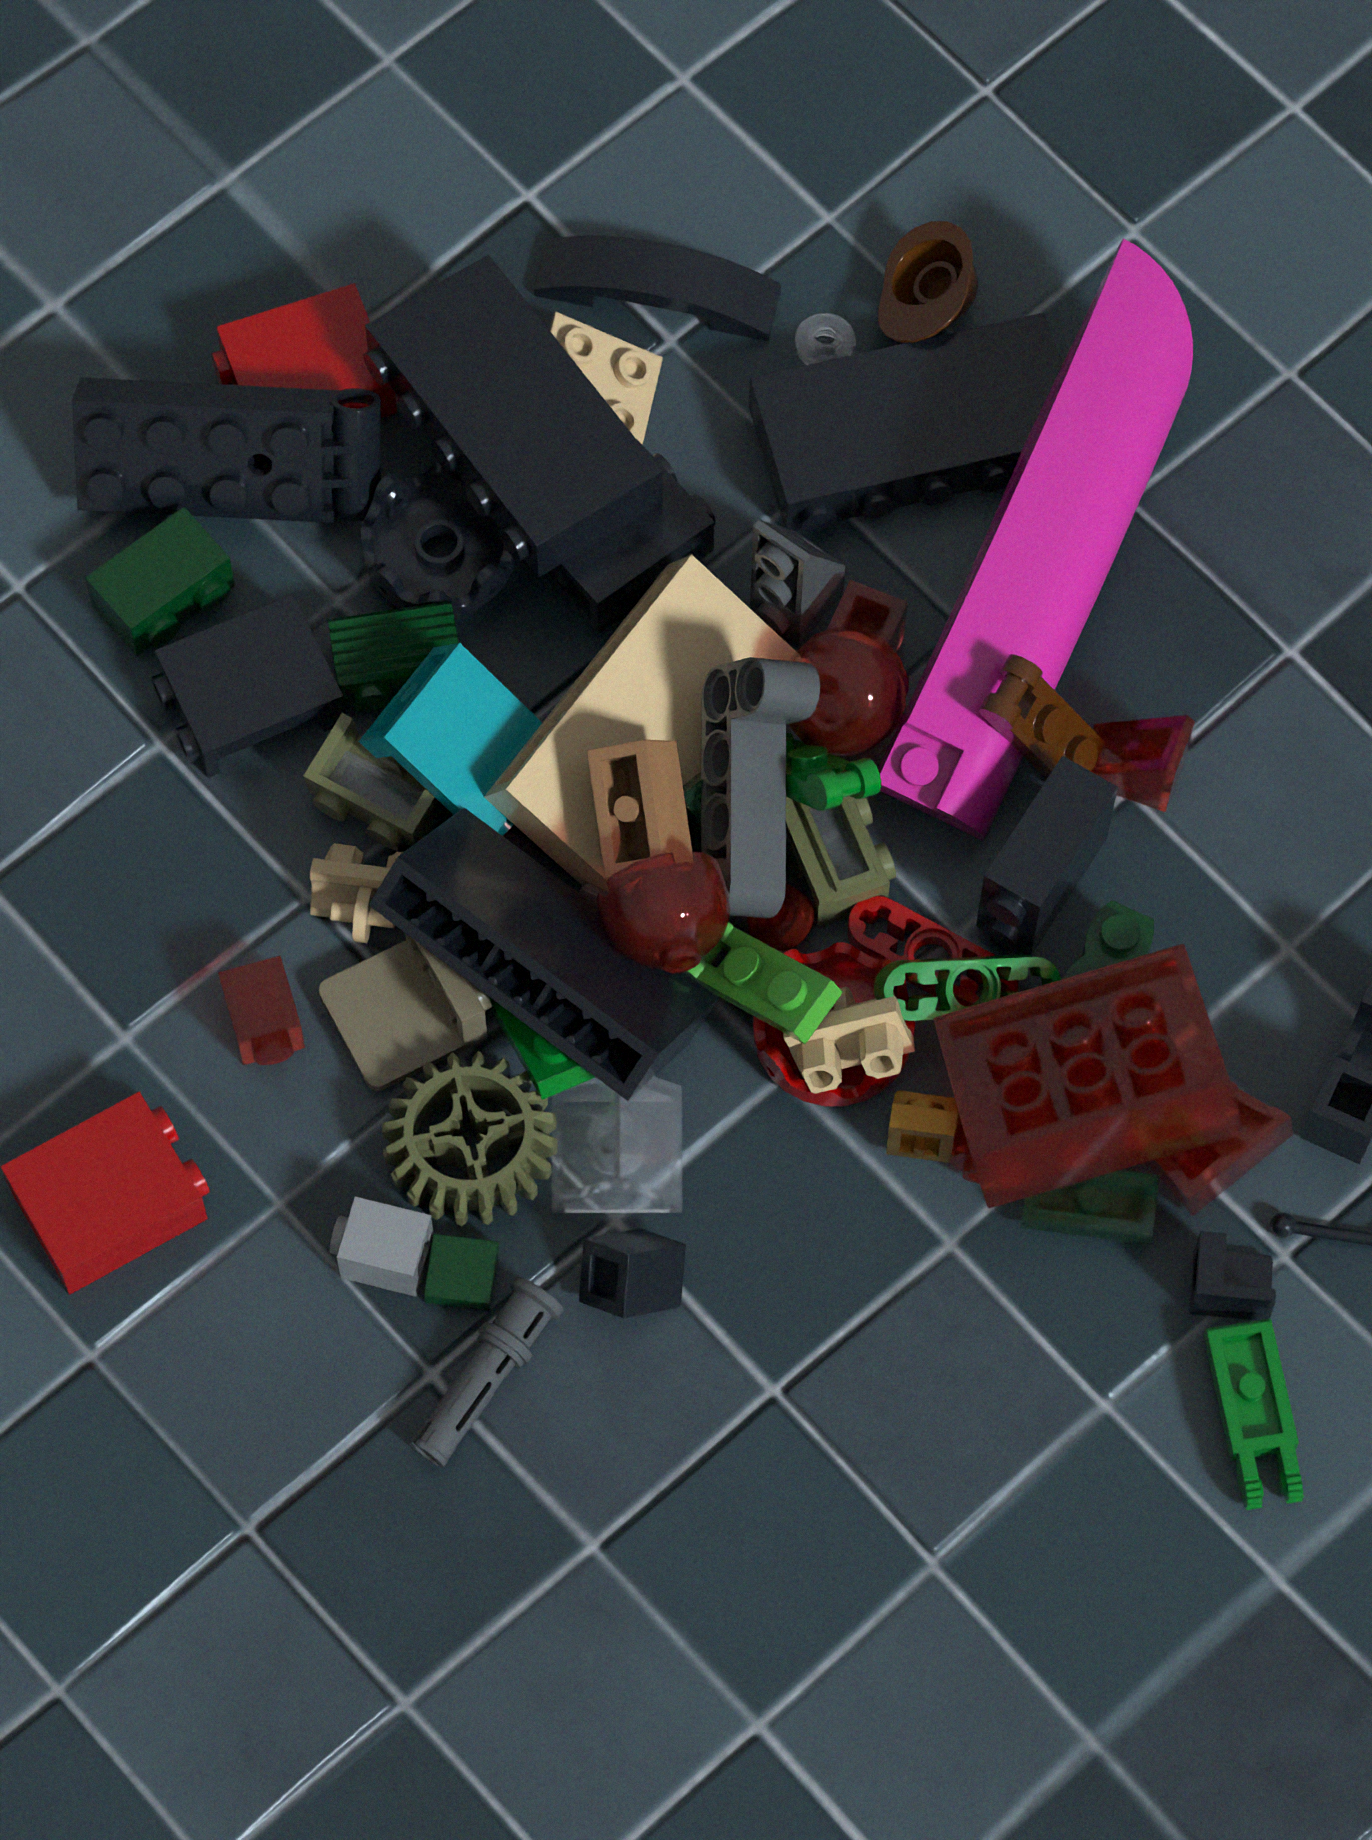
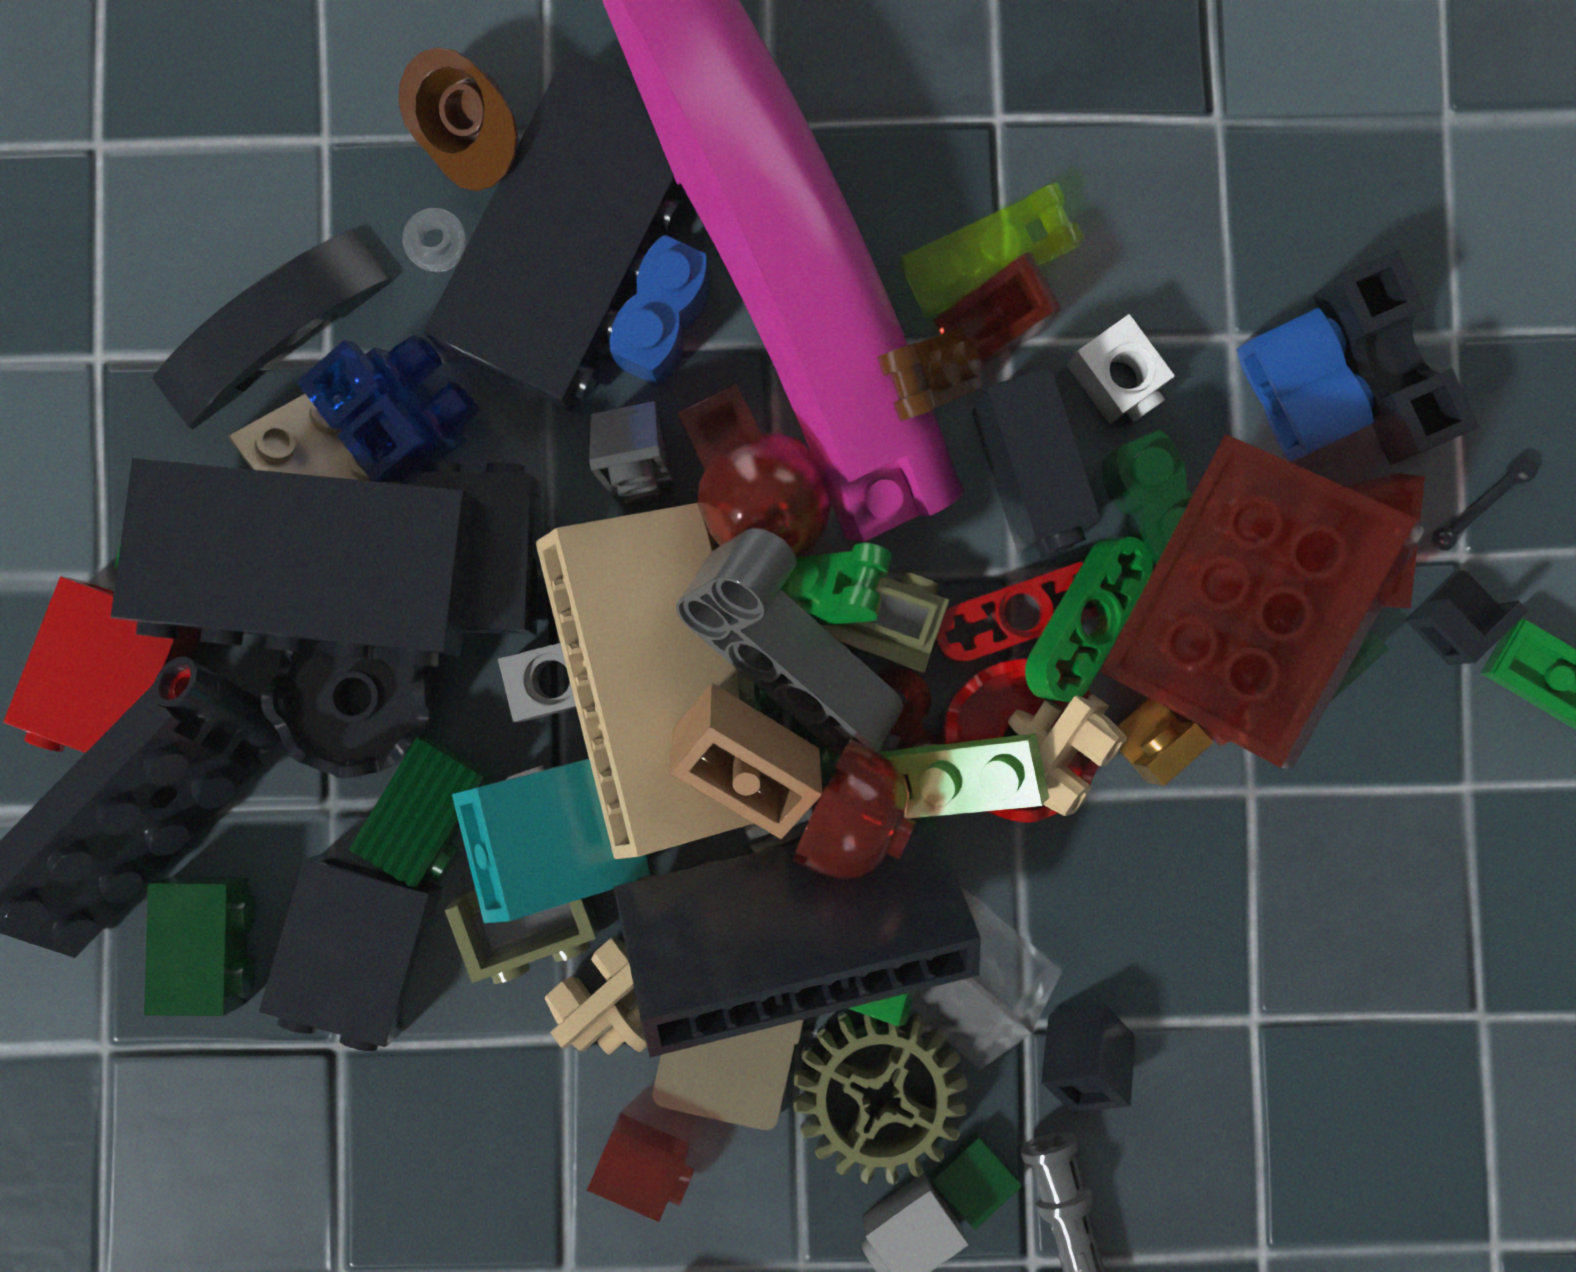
camera: 50 degrees left, 20 degrees up
none -> clear blue hips [296,335,479,482]
none -> light grey brick [498,643,576,722]
none -> blue brick [610,235,710,386]
none -> clear neon green plate [899,183,1085,318]
none -> white brick [1066,314,1175,424]
none -> blue brick [1236,308,1374,461]

